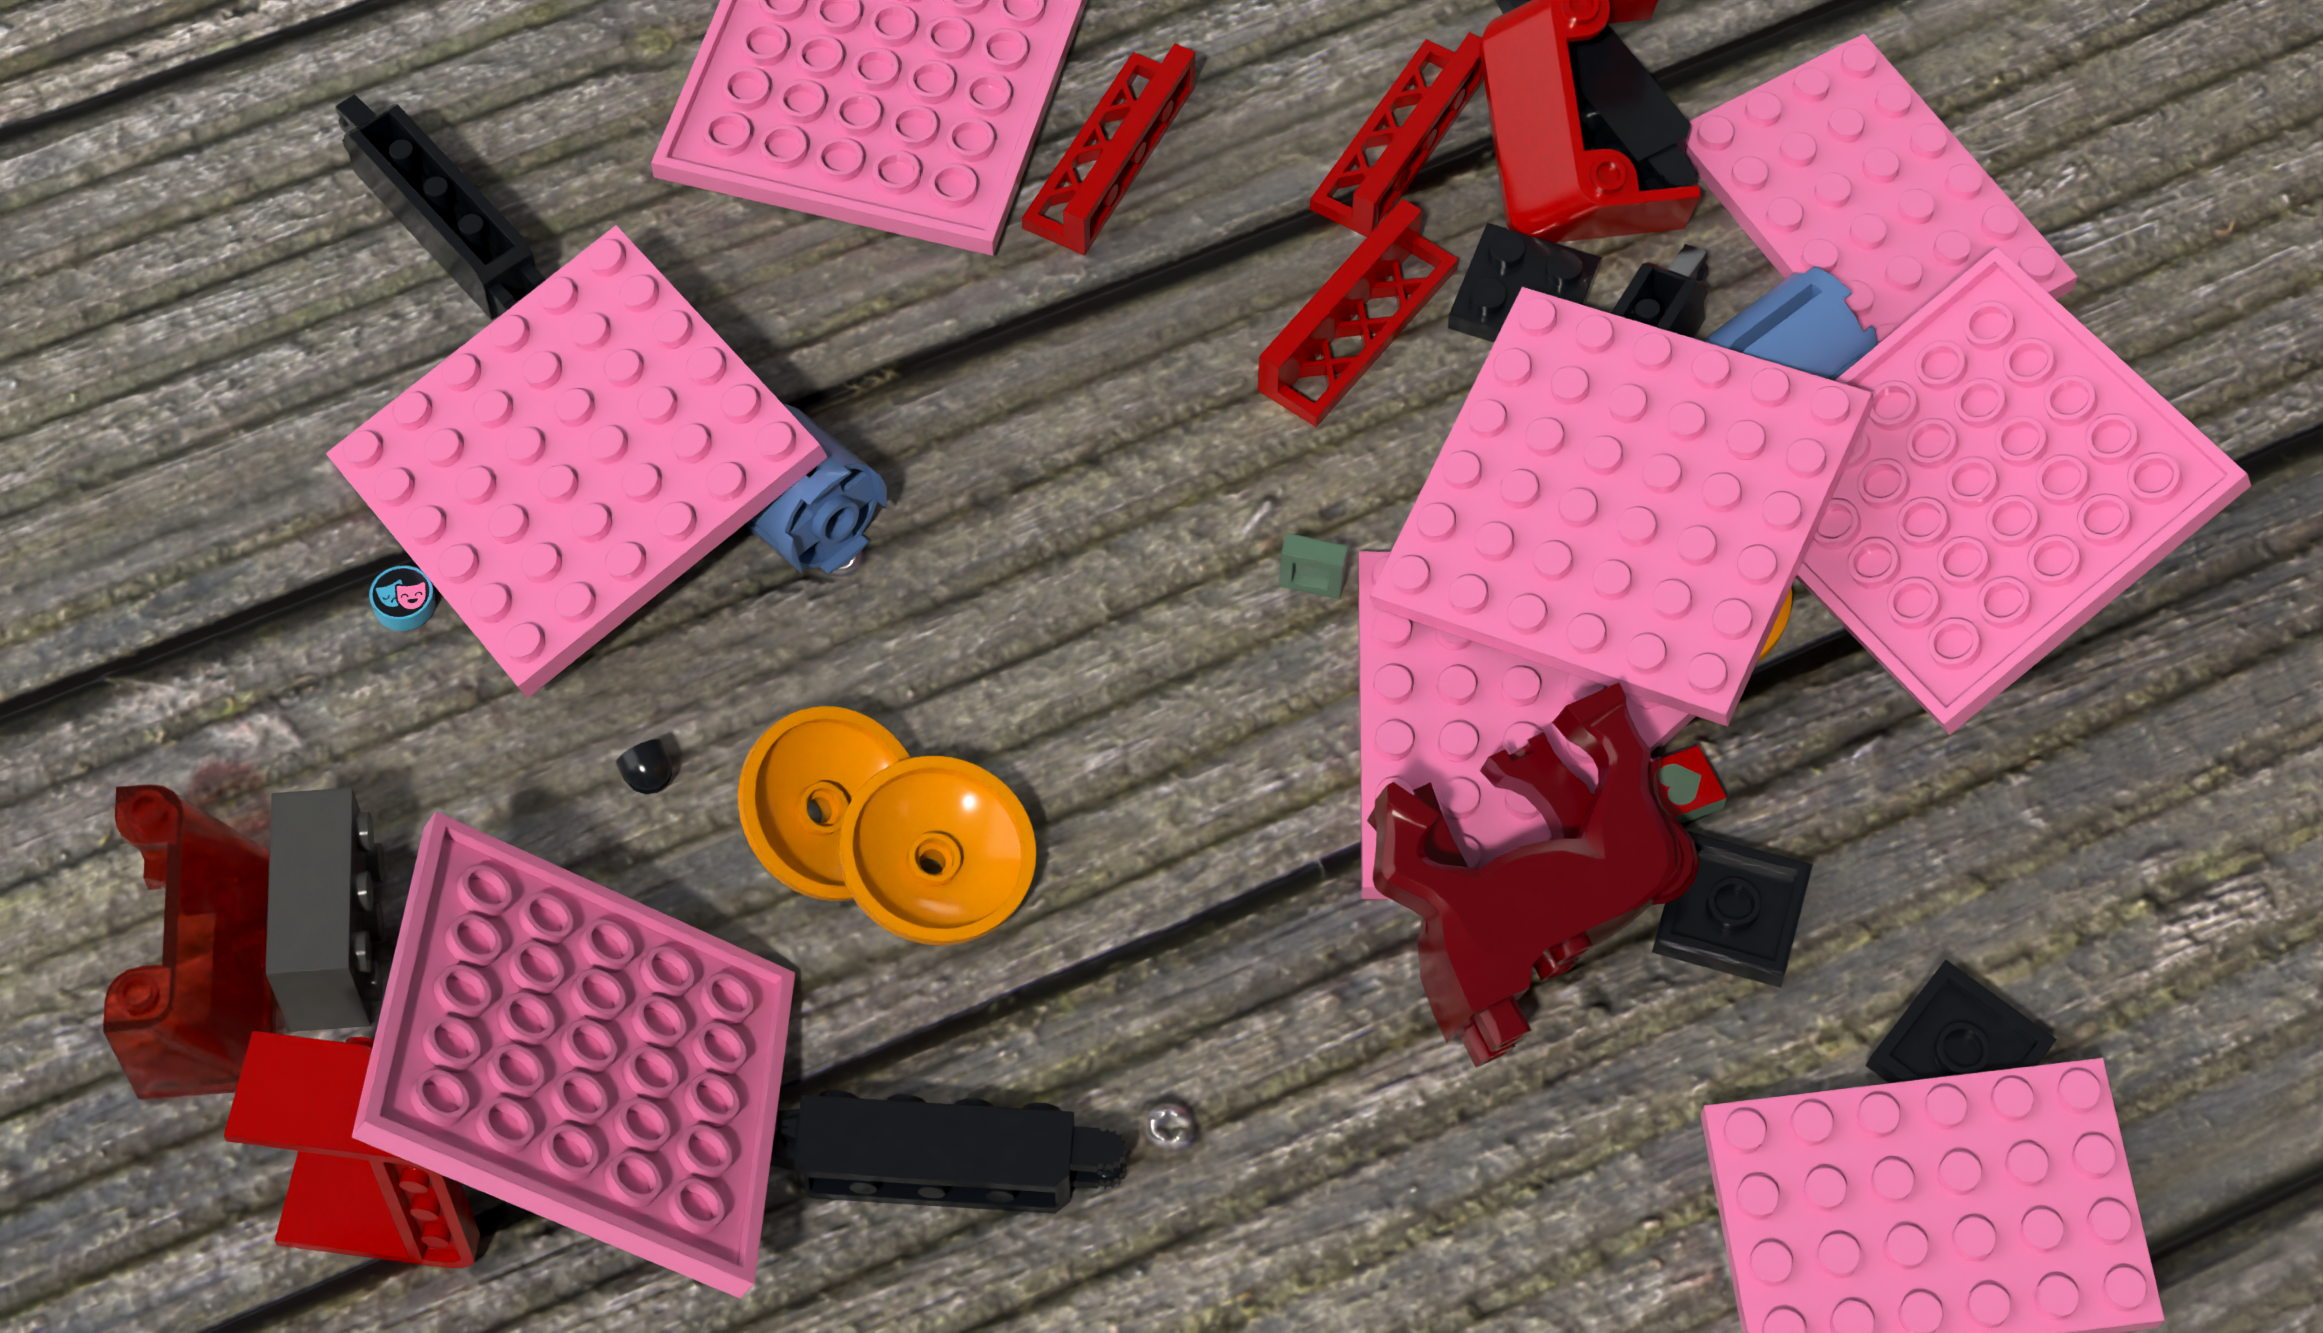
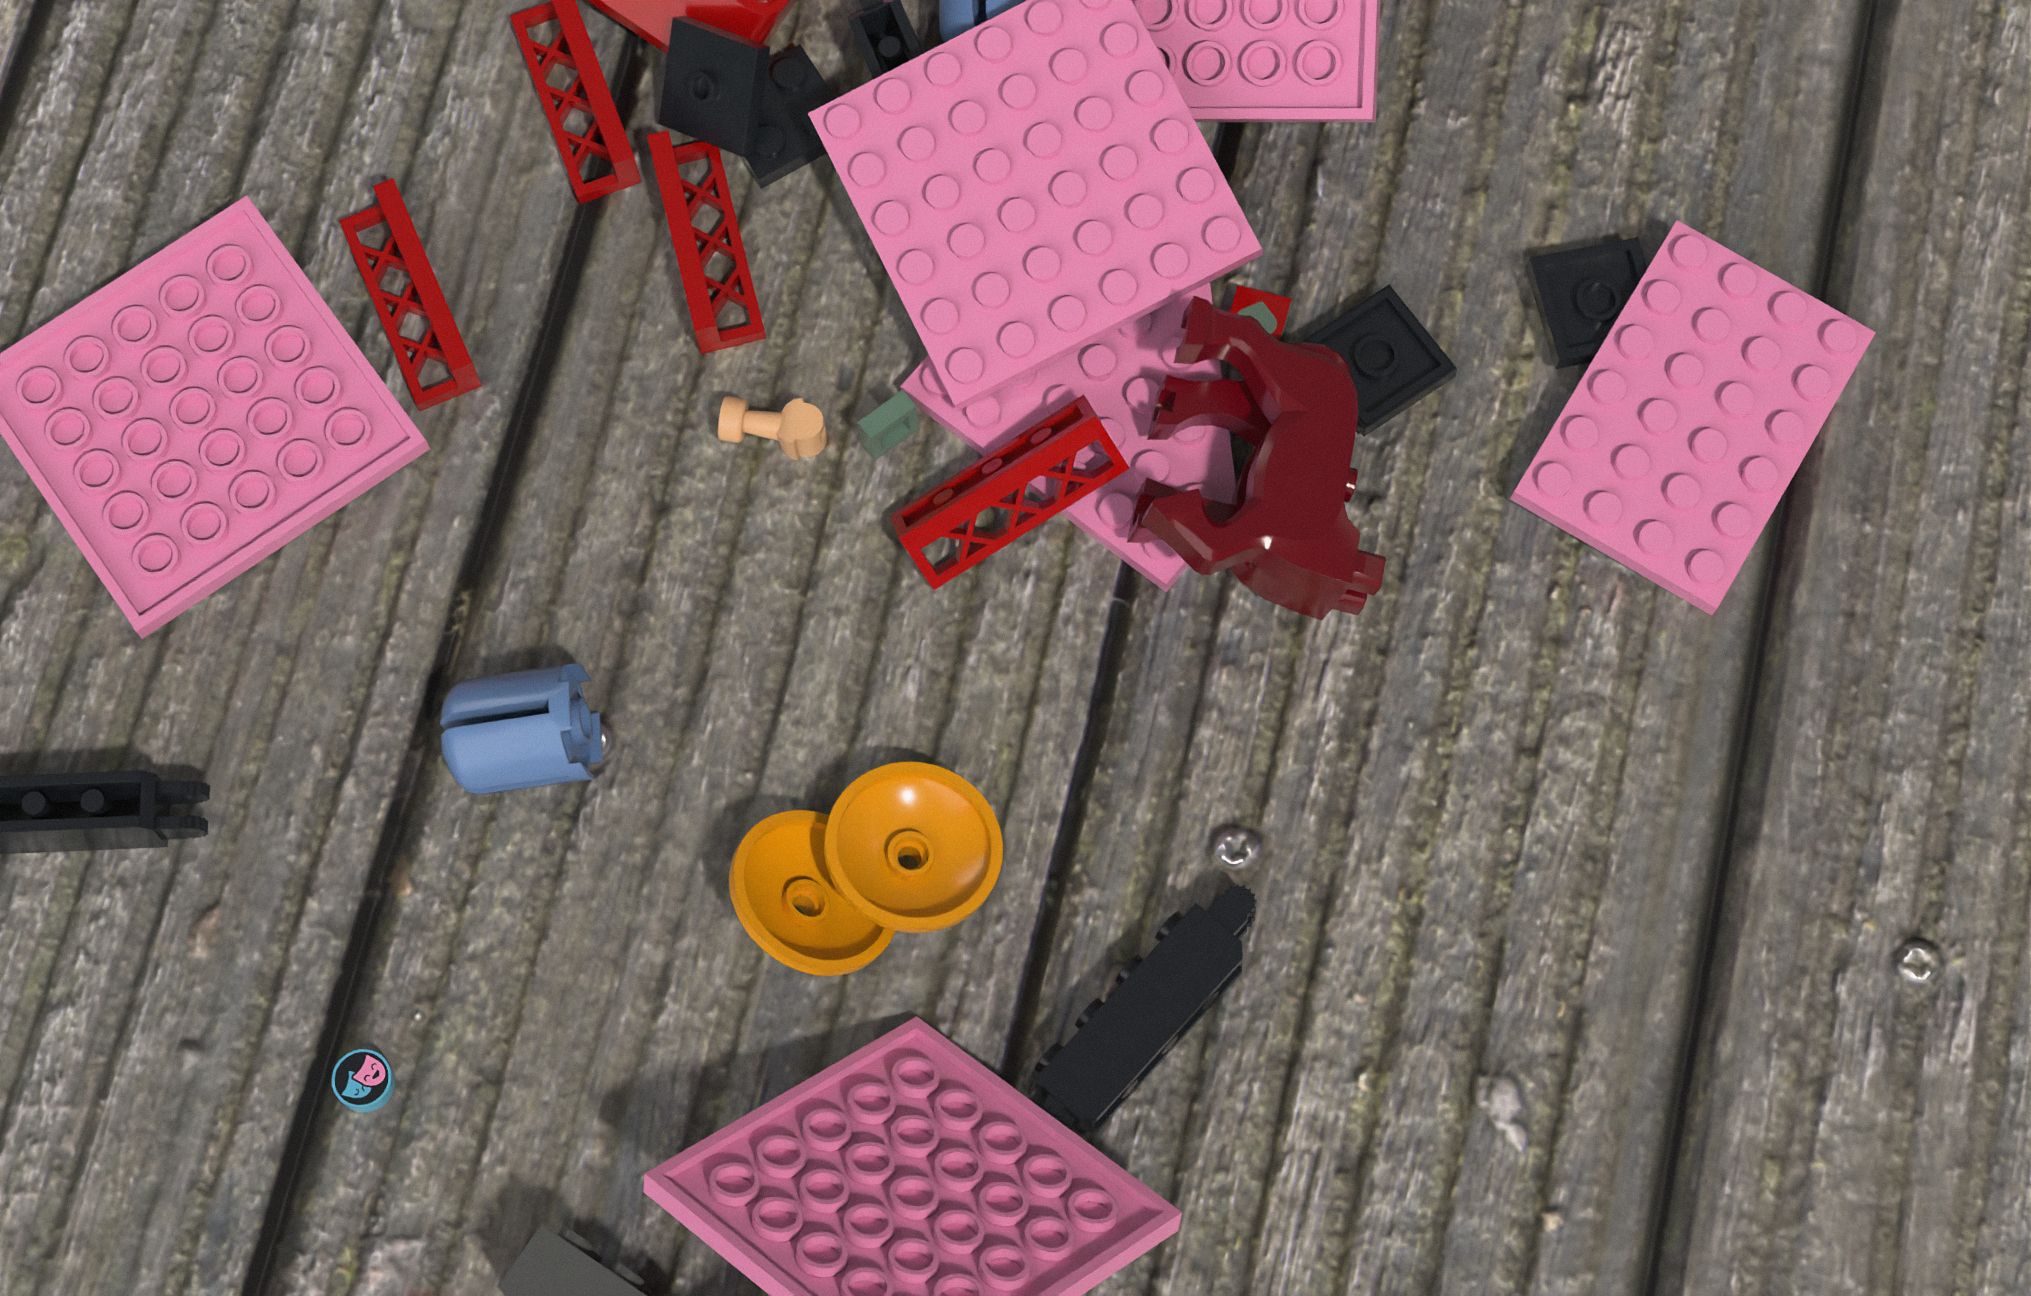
camera: 45 degrees left, 10 degrees up
bright pink plate [325,225,828,699] -> none
black hinge [616,739,673,795] -> none
none -> black plate [658,16,770,157]
none -> light nougat leg [718,396,827,461]
none -> red fence [889,394,1130,590]

